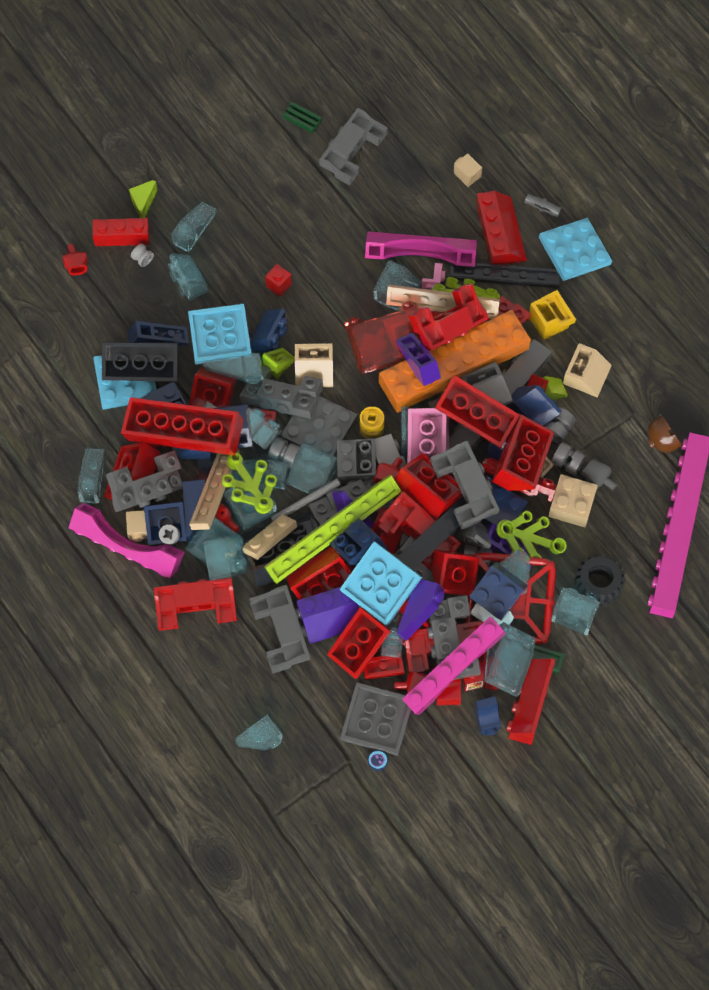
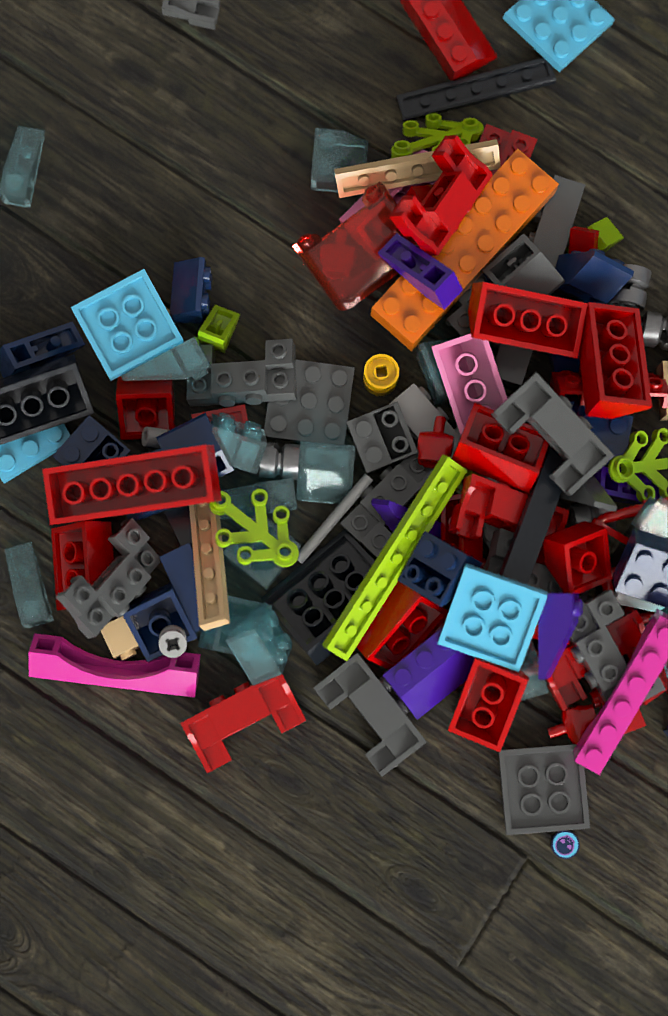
camera: 25 degrees left, 15 degrees up
clear light blue slope [168,254,208,301] -> none
red piece [215,502,240,533] -> none
clear light blue slope [235,715,283,750] -> none
tan plate [242,514,297,560] -> none
red brick [265,264,292,297] -> none
tan slope [295,343,333,387] -> none
red plate [363,653,404,680] -> none
dark pink arch [365,232,477,267] -> none
bright pink bracket [421,263,445,290] -> none
yellow plate [529,290,576,340] -> none
tan slope [563,343,612,398] -> none

